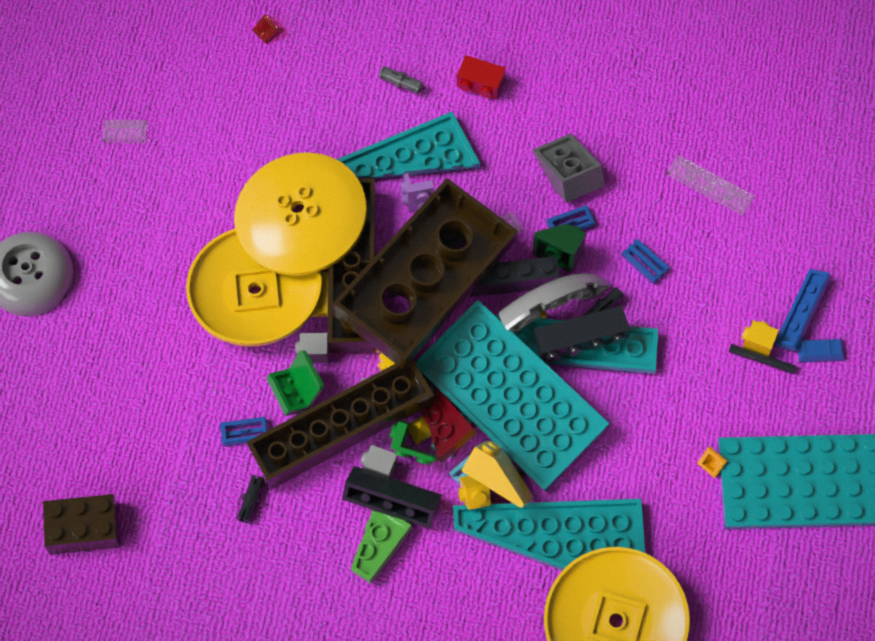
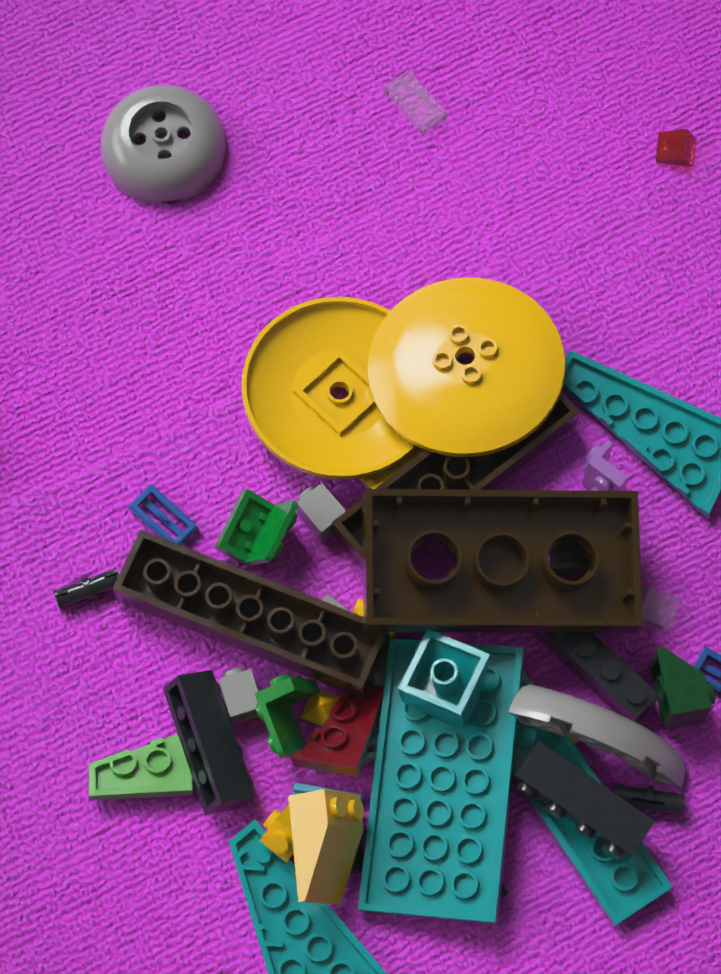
camera: 50 degrees right, 5 degrees up
none -> teal slope [398,629,491,728]

